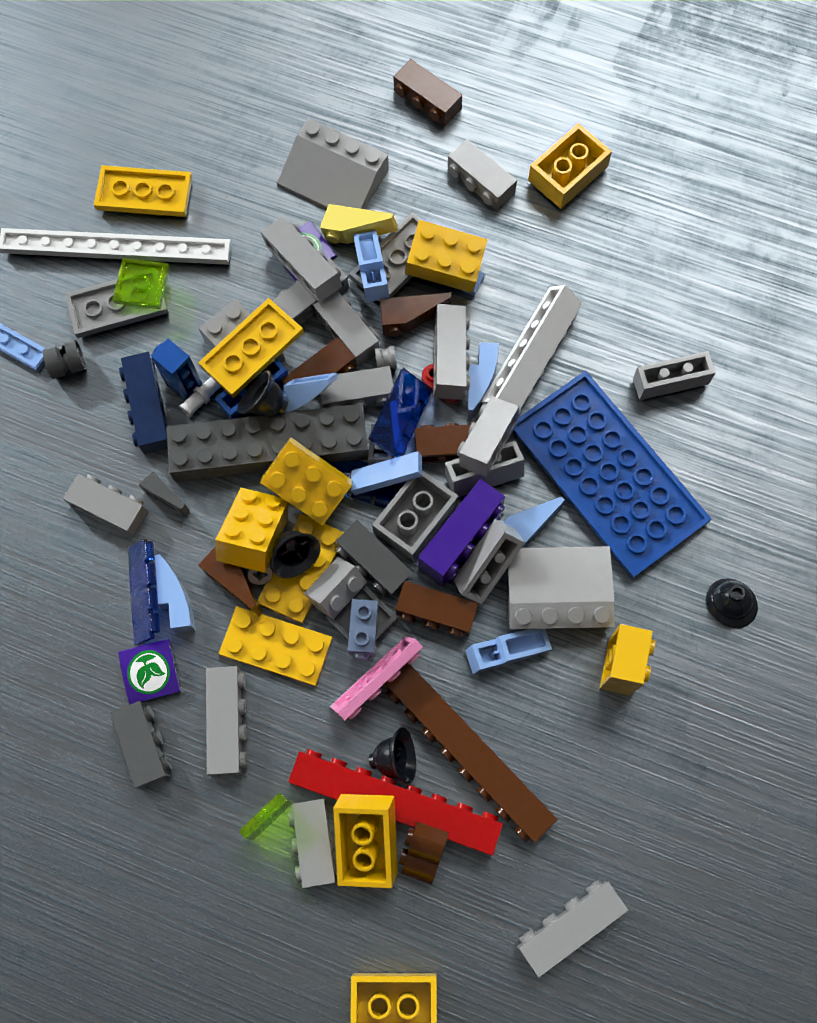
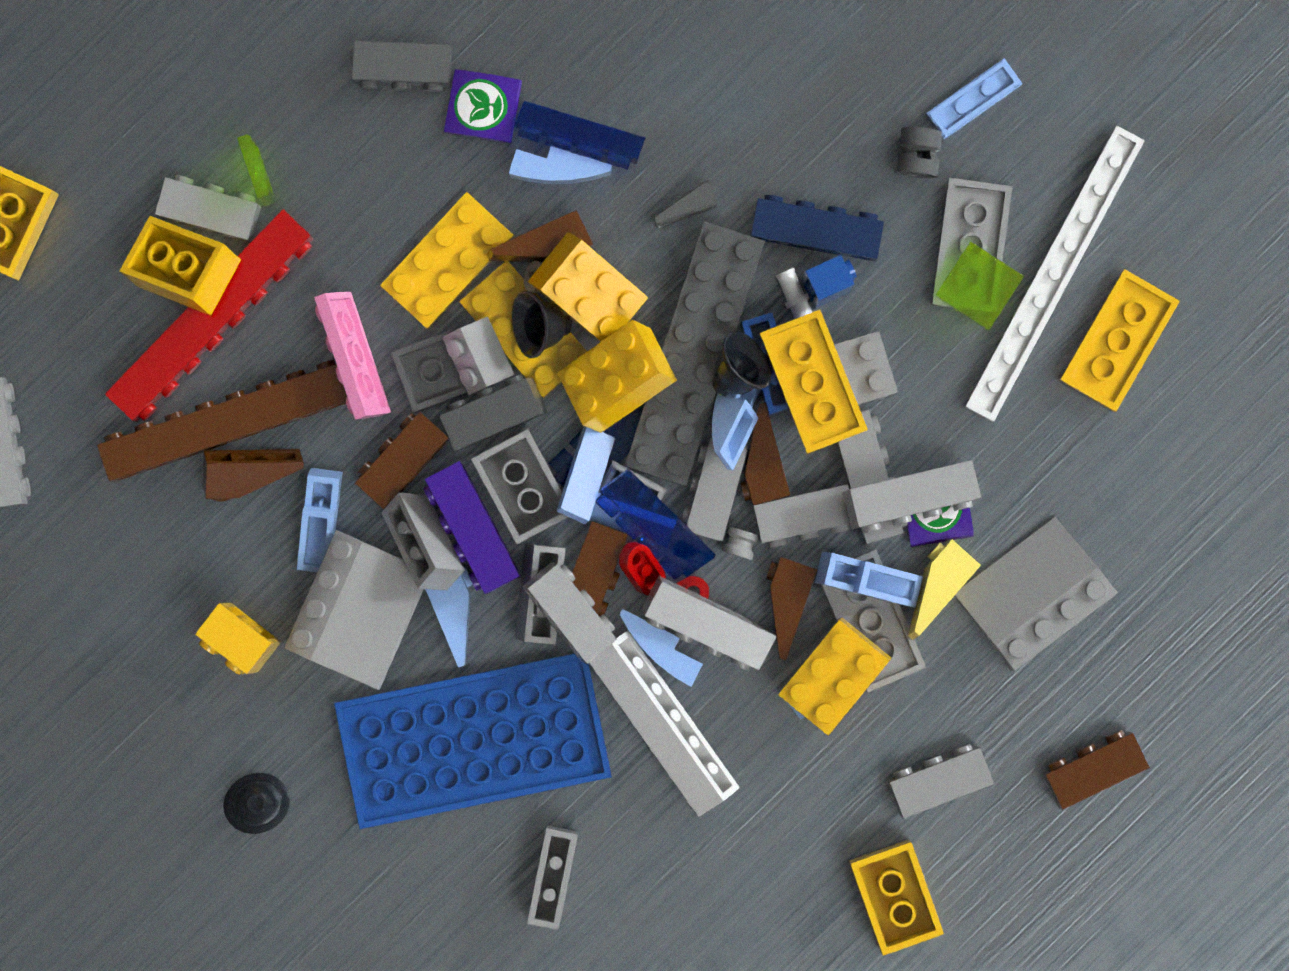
camera: 115 degrees right, 15 degrees up
light grey brick [63,473,148,537] -> none
light grey brick [206,666,247,776] -> none
sand blue brick [348,599,379,661] -> none
black hat [369,727,416,784] -> none
reddish brown brick [398,822,449,885] -> none
none -> reddish brown slope [203,449,304,502]
none -> red plate [619,542,666,596]

